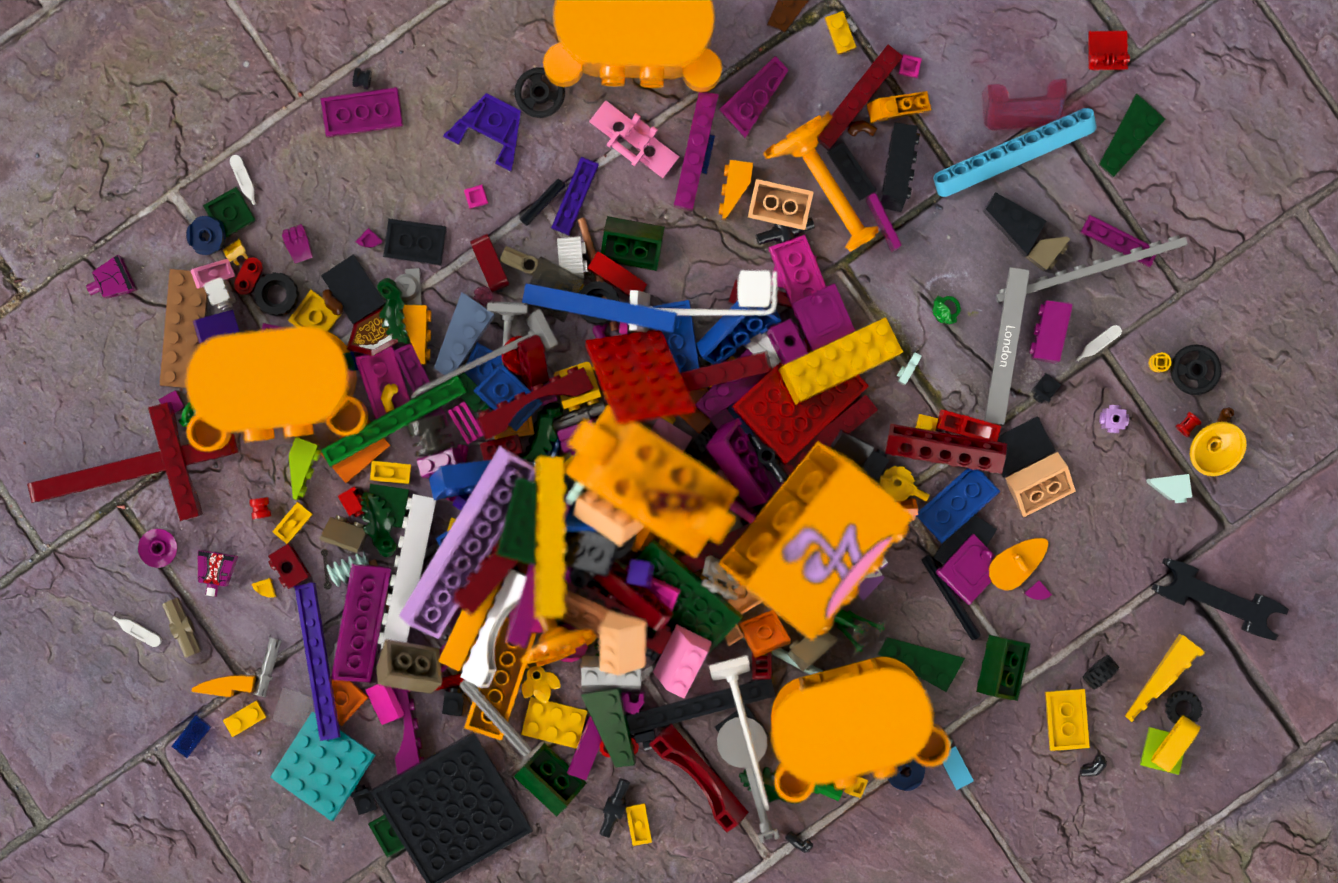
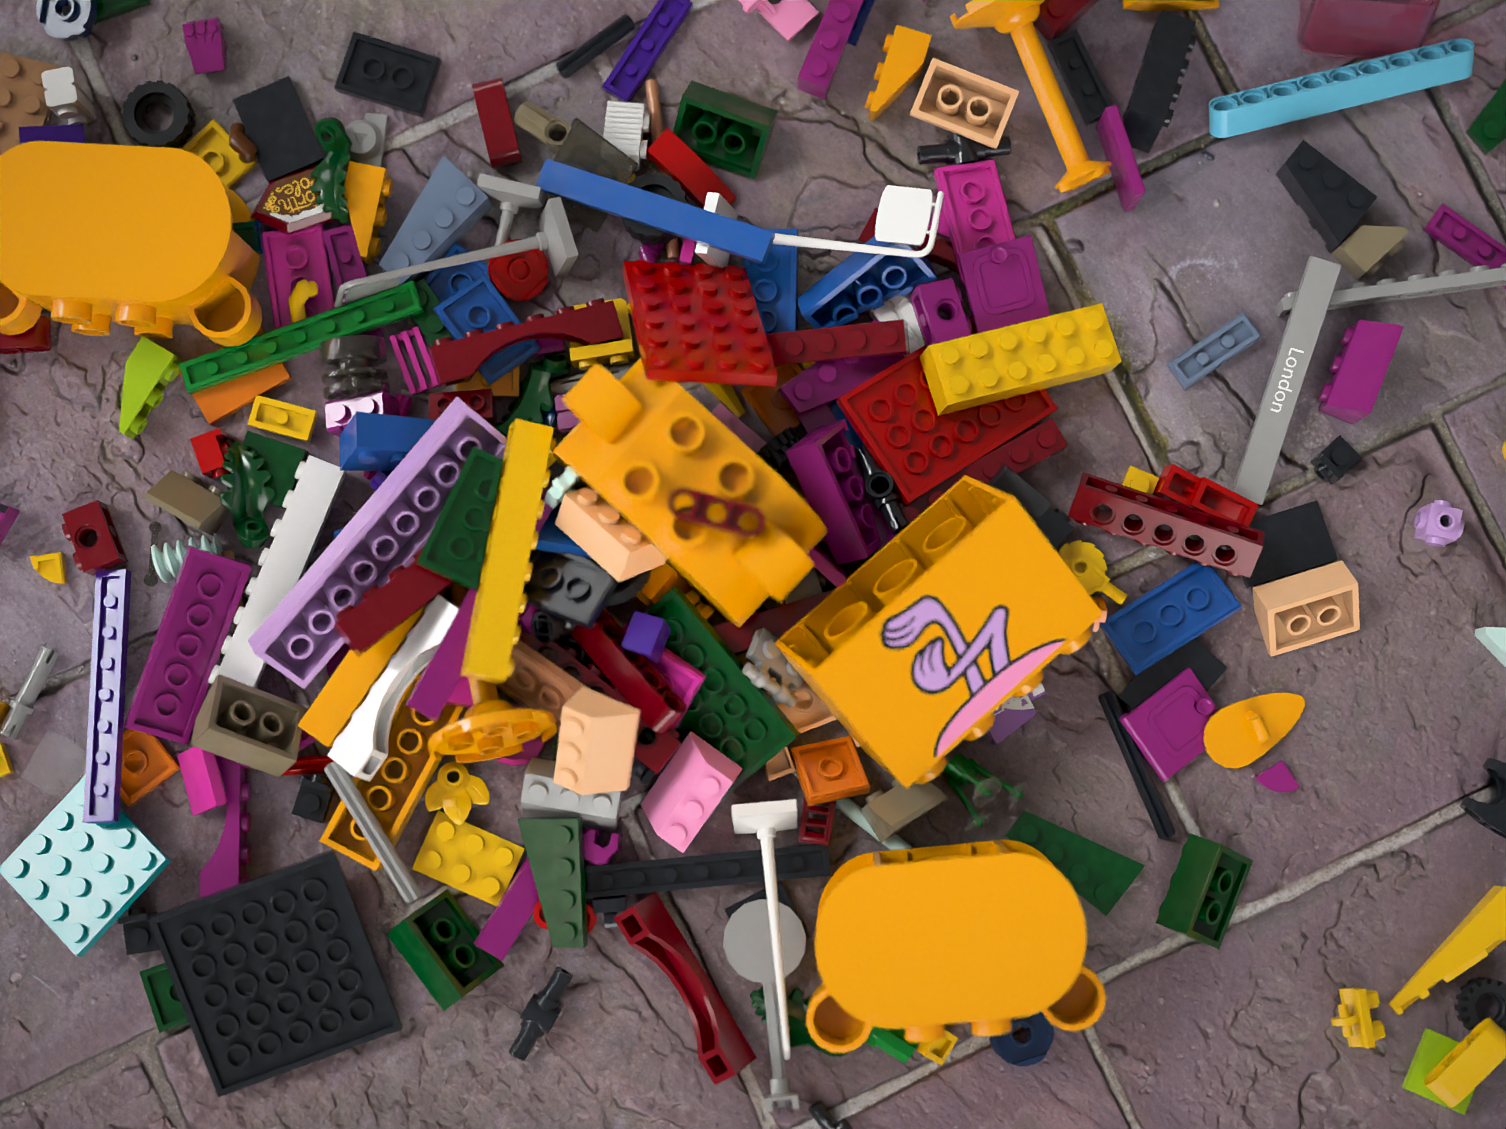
camera: 10 degrees right, 5 degrees down
bright pink plate [191,259,235,289] -> none
yellow tile [223,239,248,265] -> none
red plate [234,258,263,295] -> none
red wheel [249,497,272,519] -> none
yellow plate [272,502,313,544] -> none
magenta tile [355,228,383,248] -> none
dark pink tile [464,184,488,209] -> none
clear pink plate [474,286,493,305] -> none
dark red beam [518,334,548,390] -> none
yellow plate [626,803,652,846] -> none
reddish brown arm [848,120,878,137] -> none
light aqua plate [897,352,922,385] -> none
green piece [932,295,961,324] -> none
medium azure tile [942,746,974,790] -> none
yellow plate [1045,689,1090,751] -> none
white piece [1076,325,1122,361] -> none
black arm [1080,755,1107,777] -> none
black tyre [1083,655,1120,690] -> none
none -> sand blue tile [1166,312,1262,390]
none -> yellow hips [1331,987,1386,1048]

